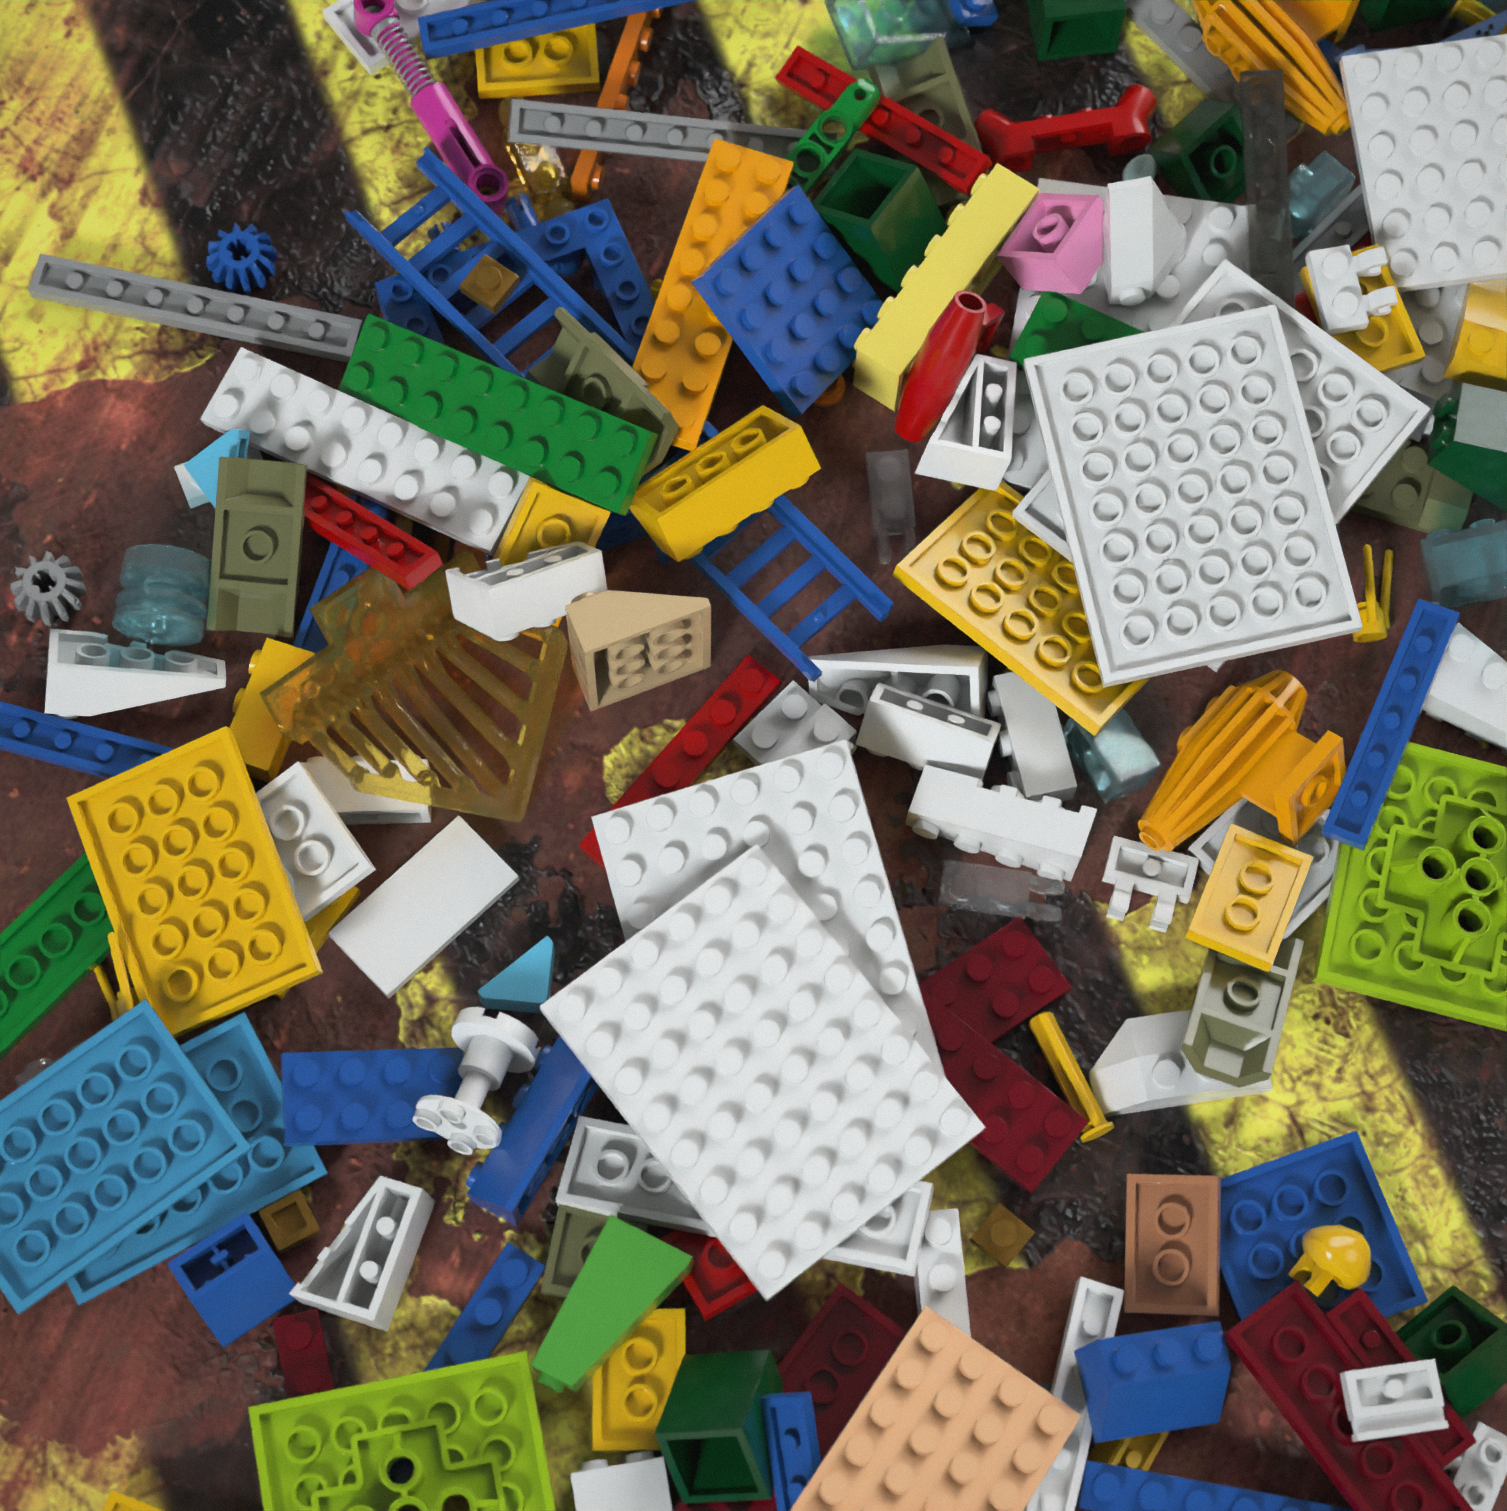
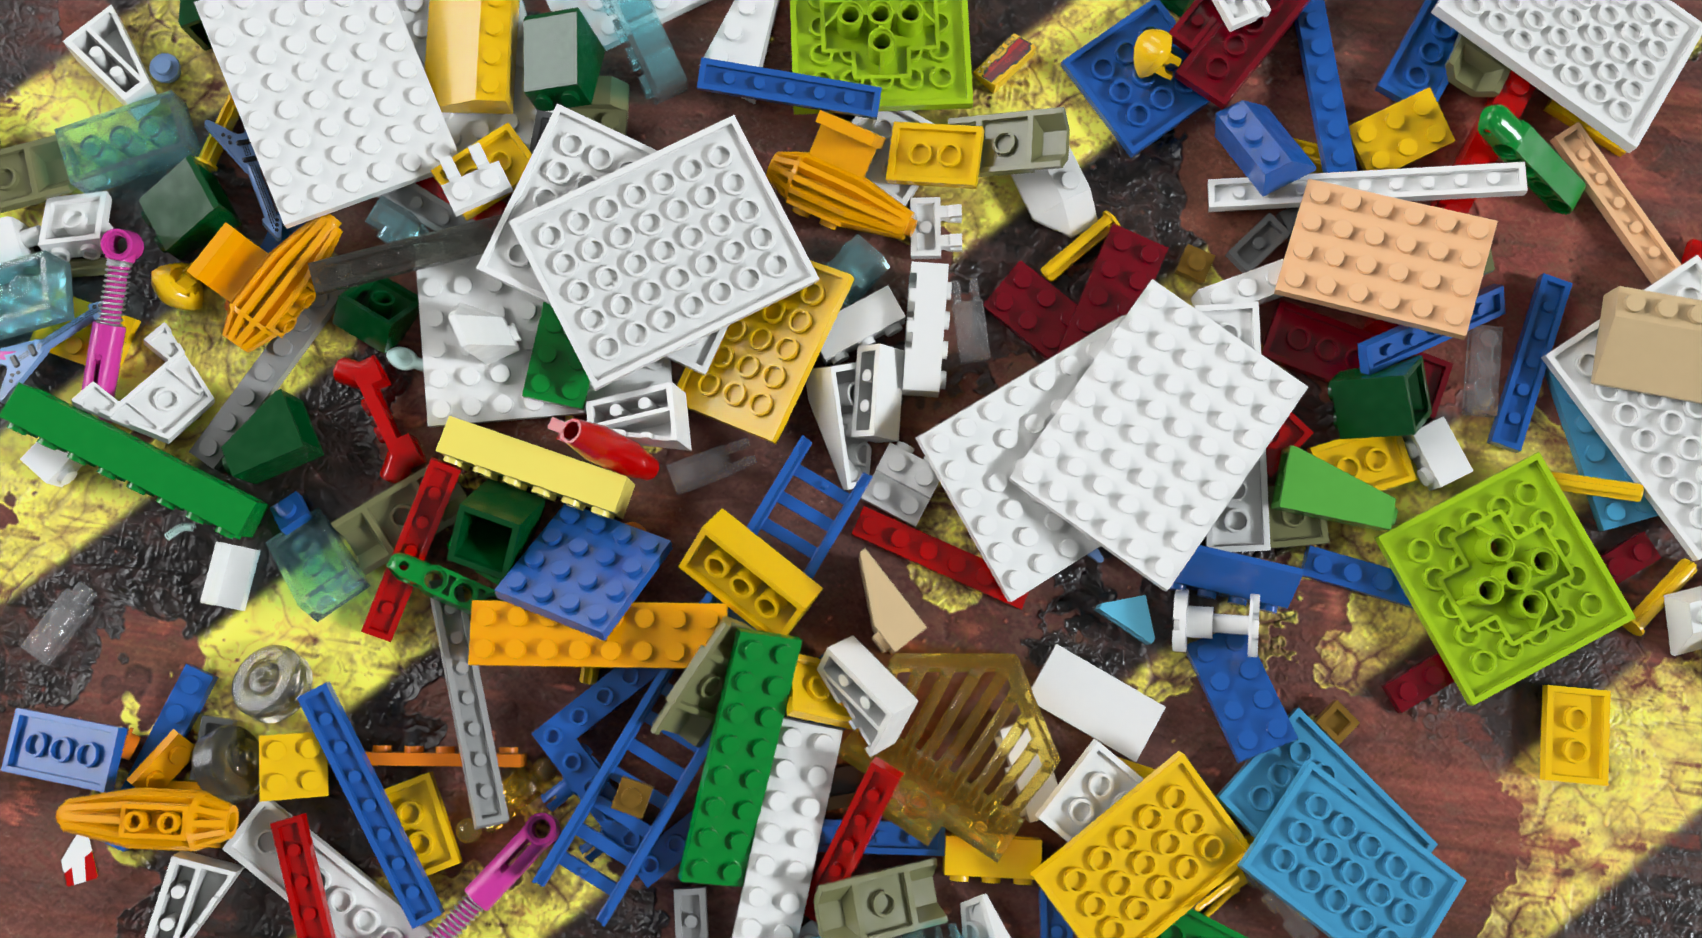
camera: 105 degrees left, 10 degrees up
blue slope [167,1211,297,1348] -> none
white wedge [289,1176,435,1332] -> none
bright pink slope [997,193,1103,294] -> none
nougat plate [1124,1174,1221,1316] -> none
yellow plant [1352,544,1393,643] -> none
none -> slope [973,33,1037,94]
none -> dark grey plate [1225,212,1291,273]

